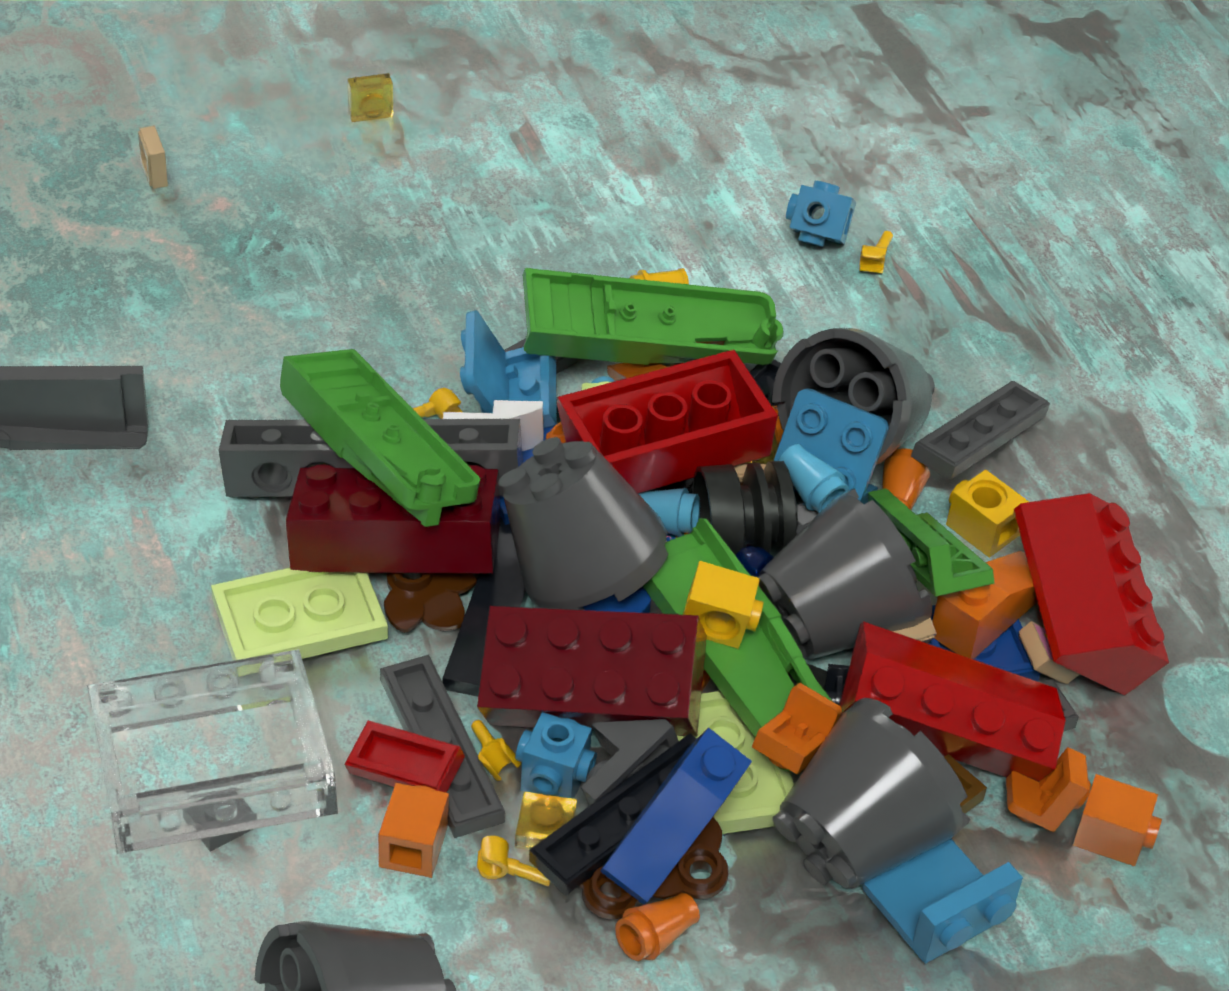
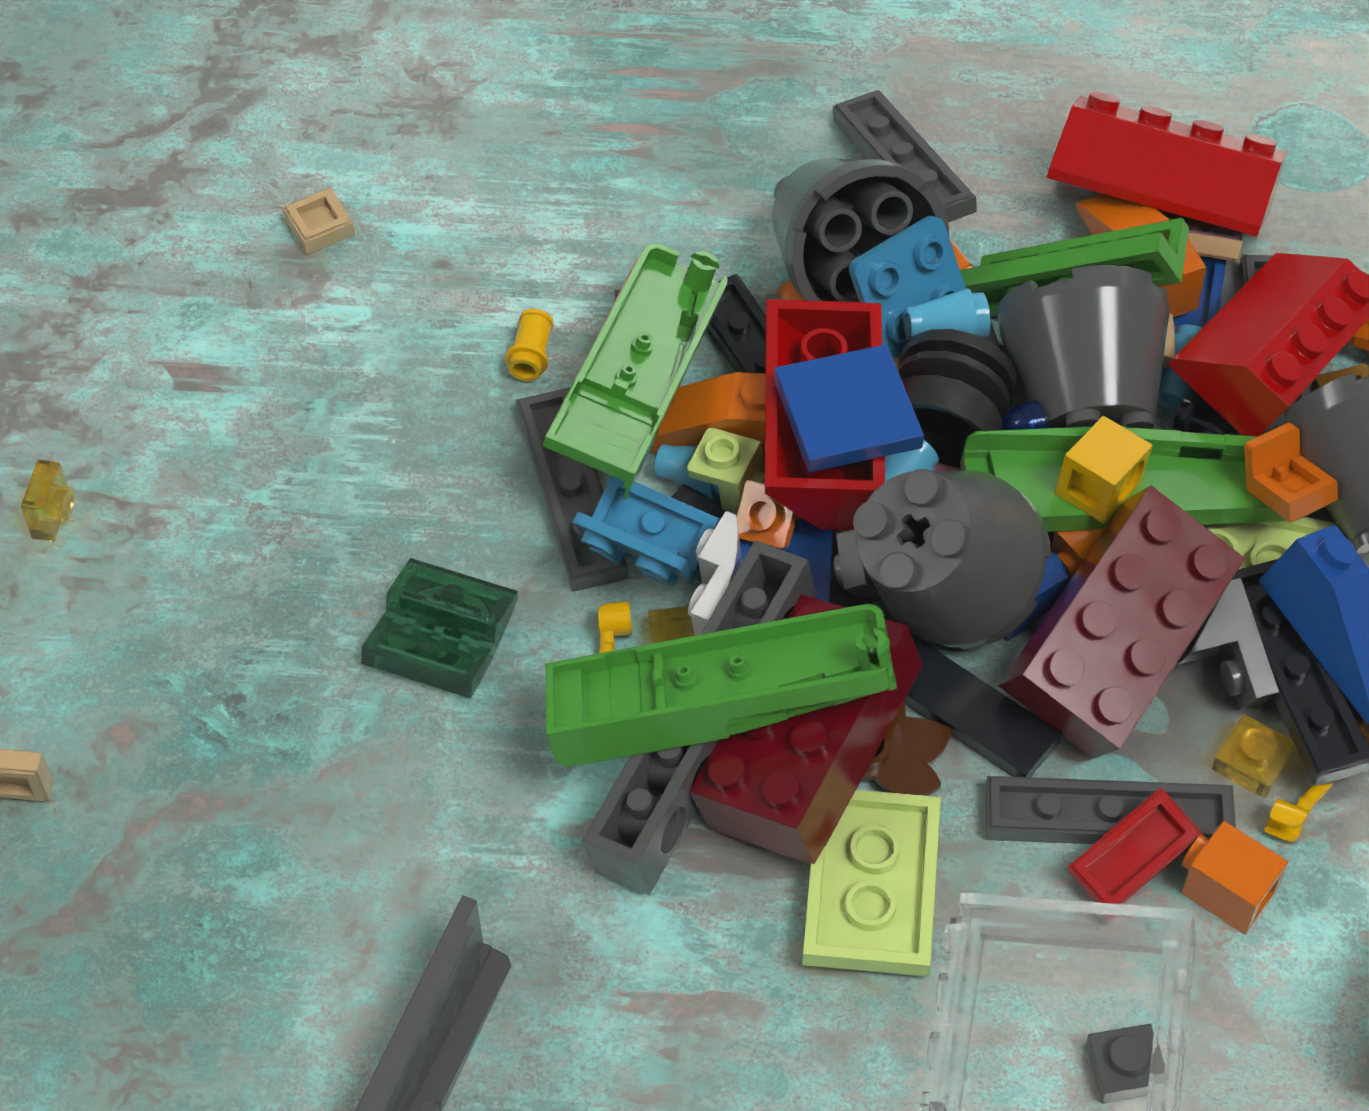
camera: 60 degrees left, 10 degrees up
yellow hand [471,720,521,781] -> none
dark azure brick [515,712,597,807] -> none
dark azure brick [786,180,856,247] -> none
yellow hand [859,231,893,274] -> none
yellow brick [946,469,1029,558] -> none
none -> tan tile [282,187,355,255]
none -> clear green slope [361,558,518,699]
none -> blue tile [774,344,924,473]

